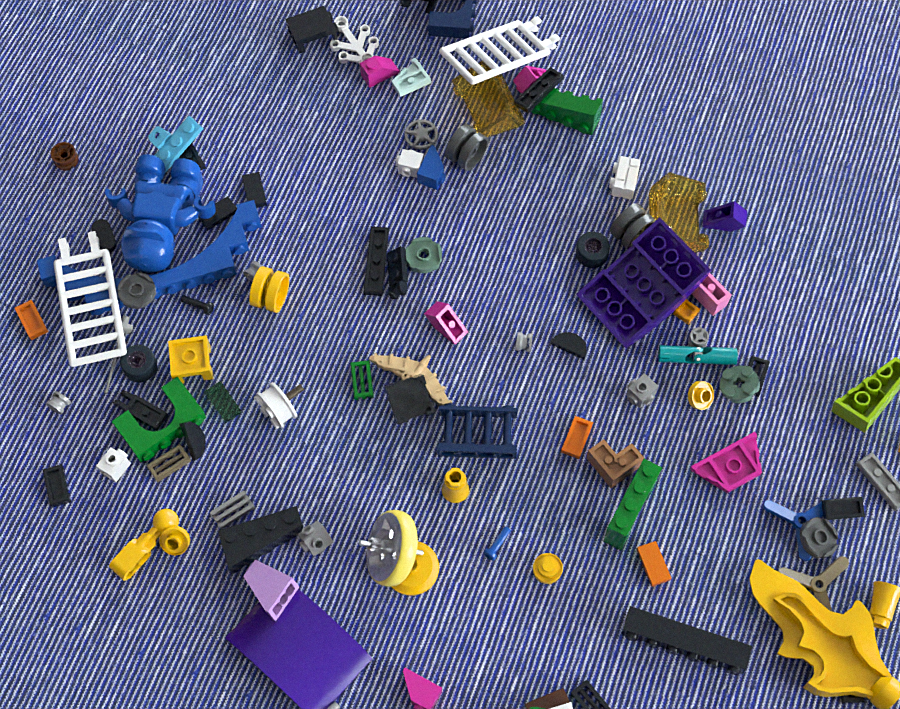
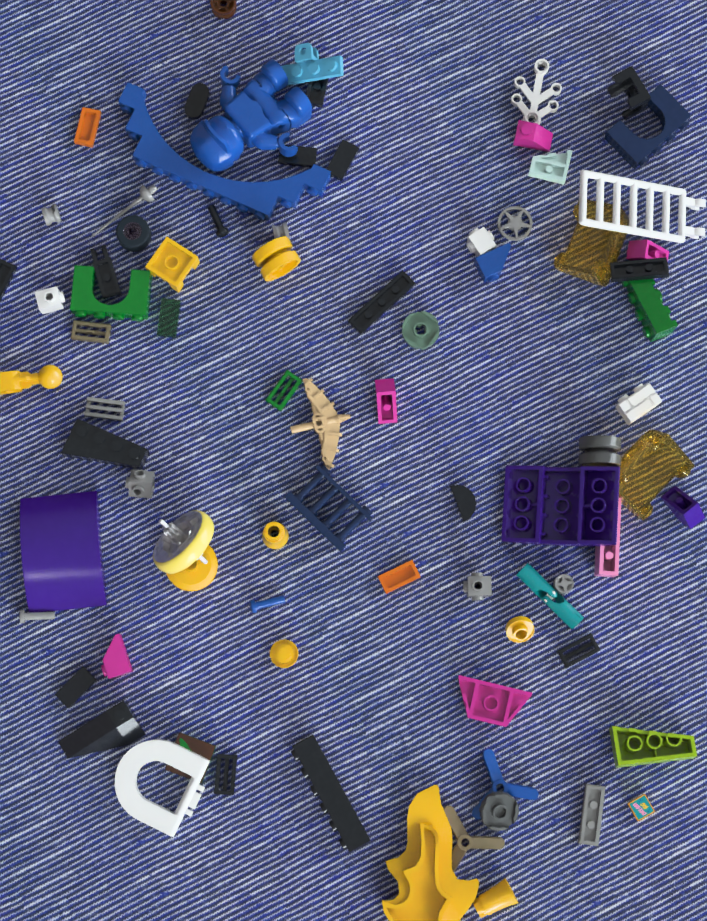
camera: 40 degrees right, 15 degrees up
white bar [53,231,127,367] -> none
dark grey tile [117,272,156,309] -> none
yellow plate [159,525,190,556] -> none
black tile [180,422,206,460] -> none
lavender slope [243,560,299,621] -> none
white wheel [254,382,304,429] -> none
black panel [285,6,339,54] -> none
black panel [384,374,436,425] -> none
black hinge [387,246,408,300] -> none
dark grey wheel [445,124,489,171] -> none
light grey wheel [516,332,533,352] -> none
black wheel [576,231,610,268] -> none
medium nougat panel [586,439,644,488] -> none
green arch [603,459,662,550] -> none
orange tile [636,541,671,587] -> none
light orange tile [673,299,700,325] -> none
sand green plate [720,366,760,403] -> none
black tile [821,497,865,520] -> none

